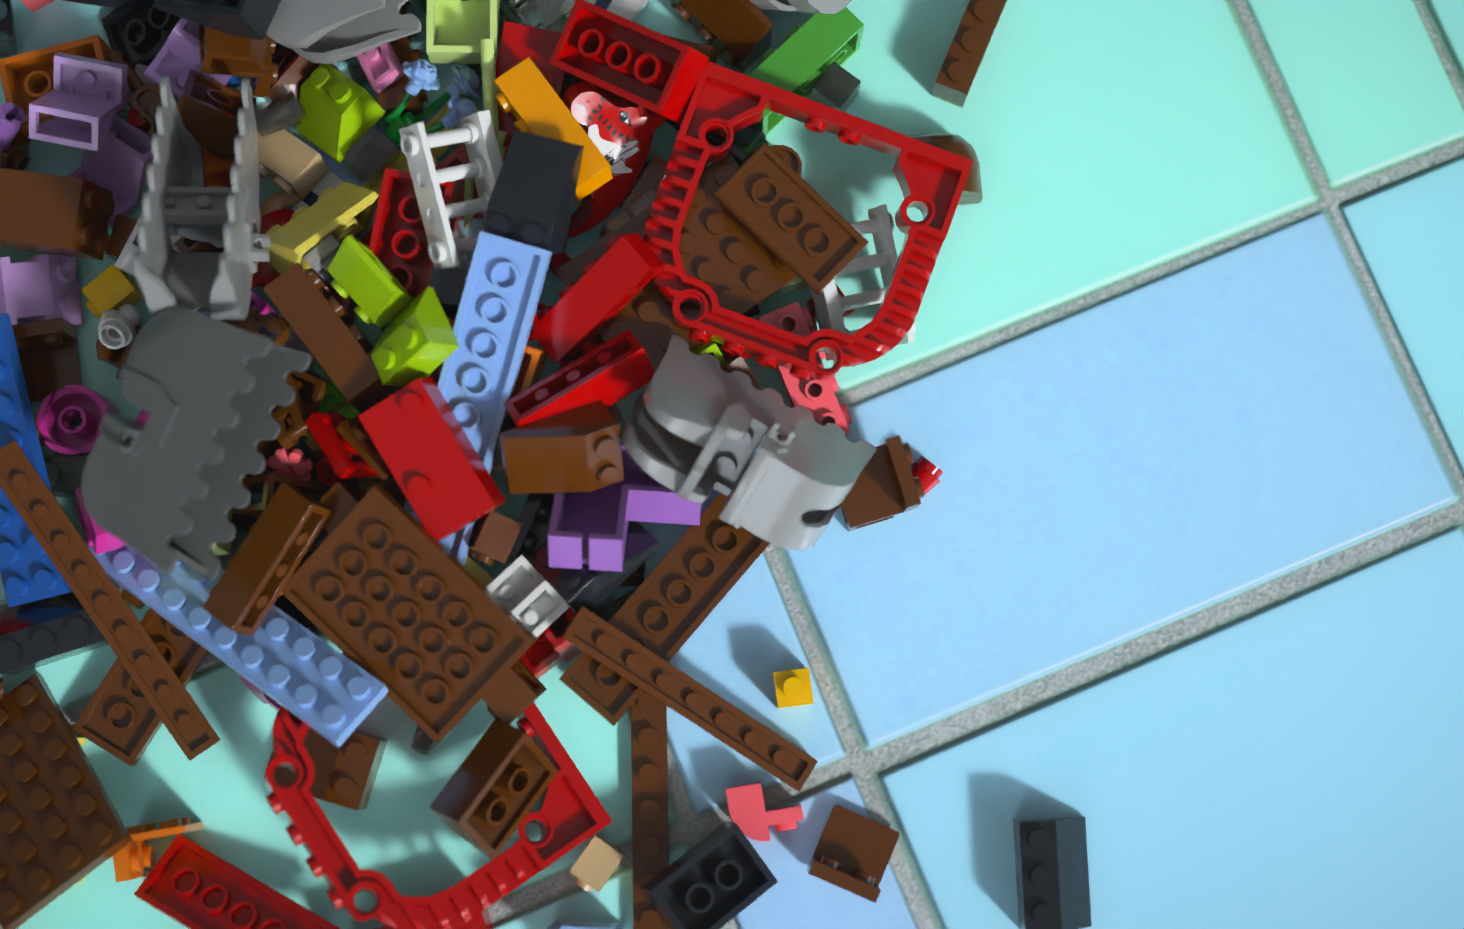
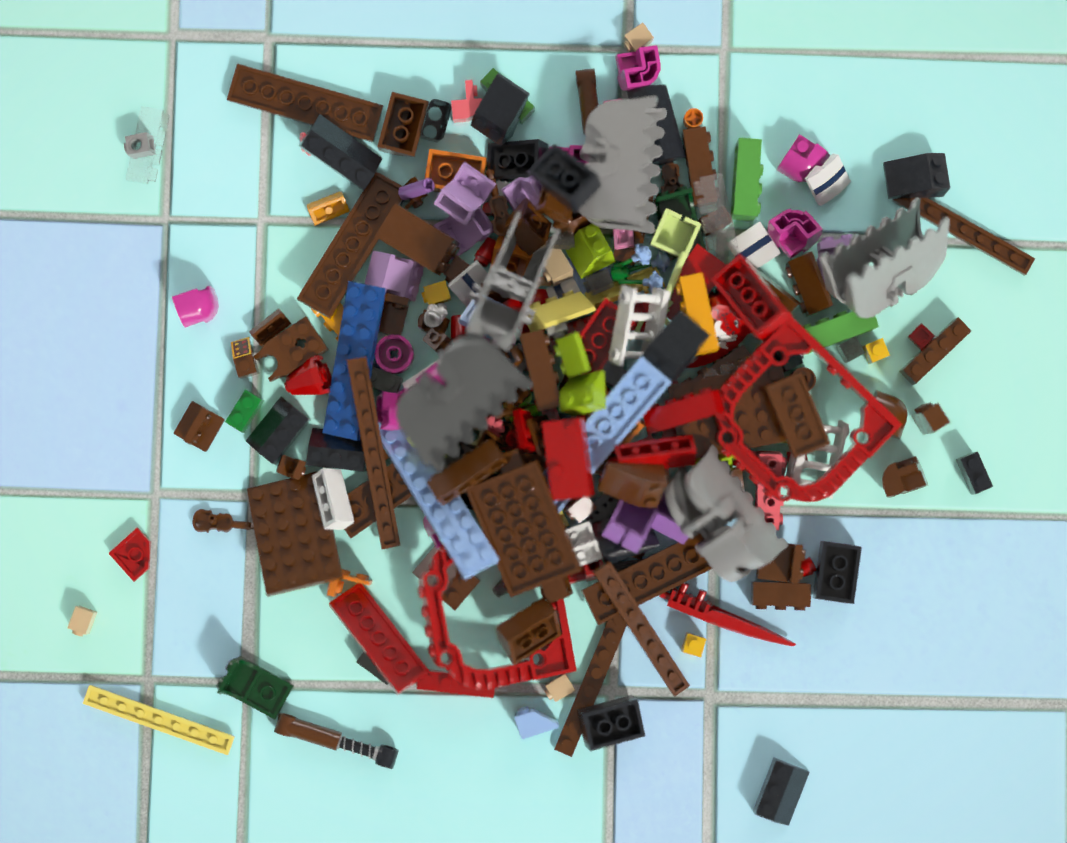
camera: 25 degrees right, 5 degrees up
coral brick [725,782,804,841] -> none
reddish brown bracket [807,805,900,903] -> none
none -> white brick [312,468,354,530]
none -> red piece [659,582,796,646]
none -> reddish brown brick [751,581,811,611]
none -> black brick [813,541,862,604]
none -> yellow brick [861,338,890,364]
none -> reddish brown brick [882,456,929,498]
none -> red tile [908,323,935,350]
none -> reddish brown brick [911,402,951,435]
none -> black piece [955,451,994,495]

